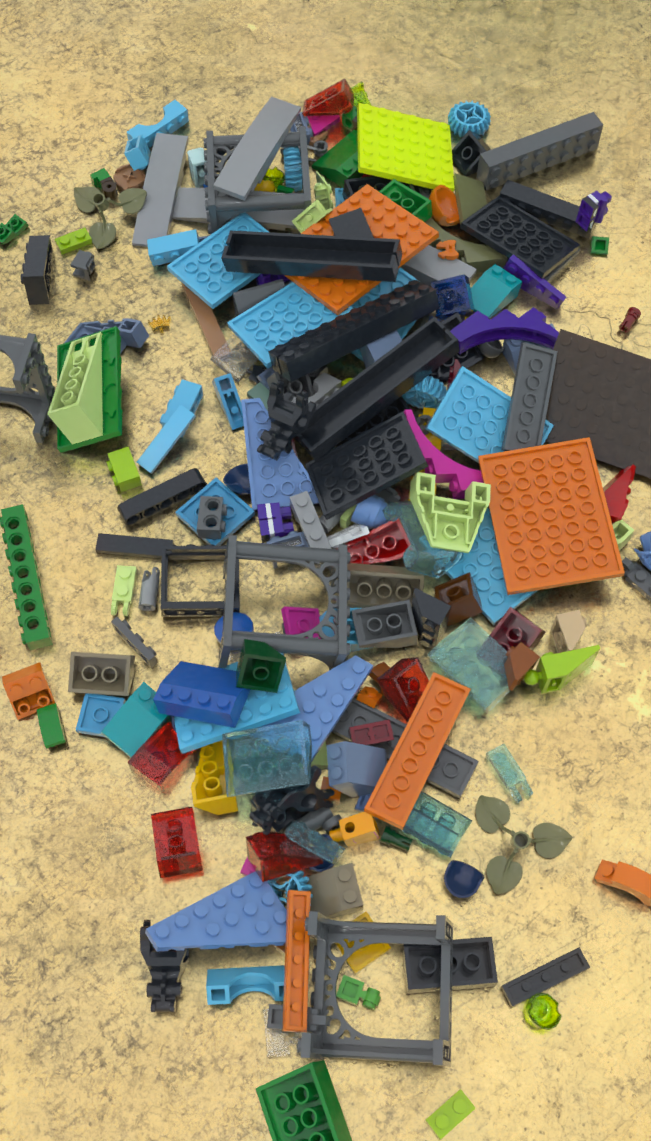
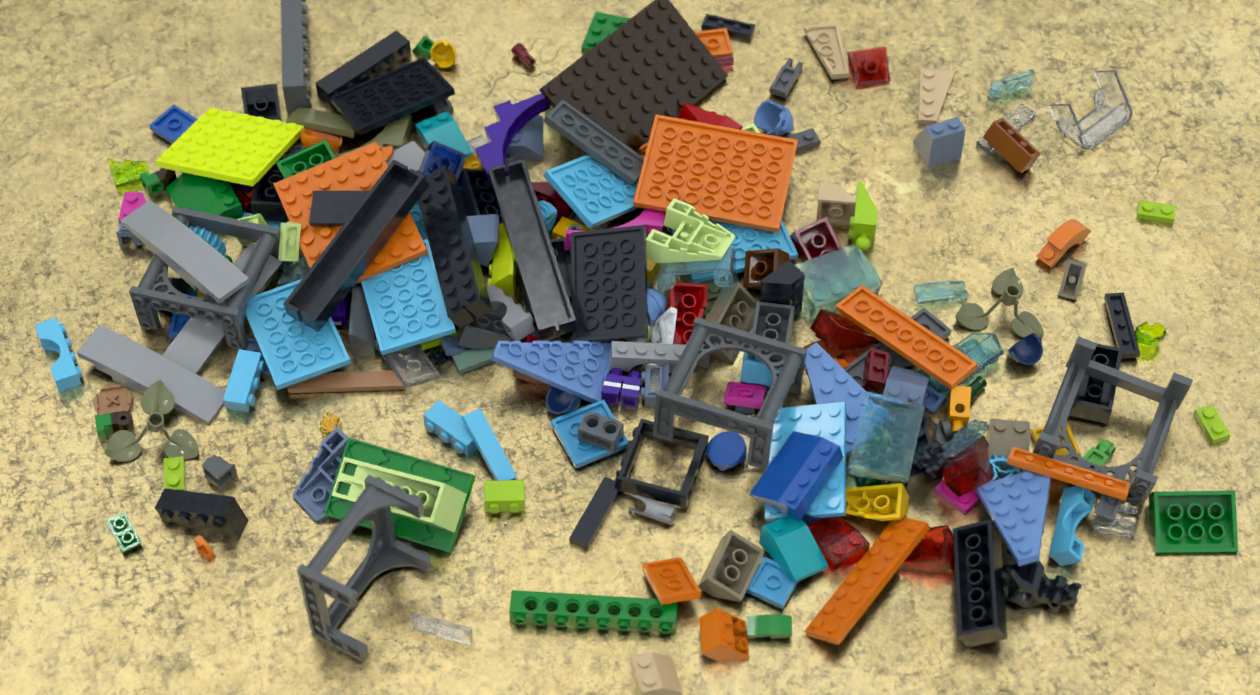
camera: 70 degrees left, 10 degrees down
yellowish green hinge [111,565,137,616] -> none
dark grey plate [111,617,157,668] -> none
black beam [117,468,207,525] -> none
medium azure brick [124,135,151,171] -> none
light aqua brick [187,147,208,188] -> none
dark azure slope [212,373,244,430] -> none
dark green slope [236,639,286,693] -> none
black animal [257,380,317,461] -> none
clear red slope [302,78,354,116] -> none
medium azure gear [448,100,491,138] -> none
dark purple wing [503,254,567,309] -> none
dark orange slope [504,642,540,691] -> none
dark purple hips [576,191,612,232] -> none
none -> blue plate [149,105,198,144]
none -> orange tile [194,535,215,561]
none -> yellow hair [430,40,457,68]
none -> orange plate [642,557,701,605]
none -> orange plate [804,517,930,645]
none -> black brick [953,519,1007,647]
none -> dark tan slope [1058,258,1088,300]

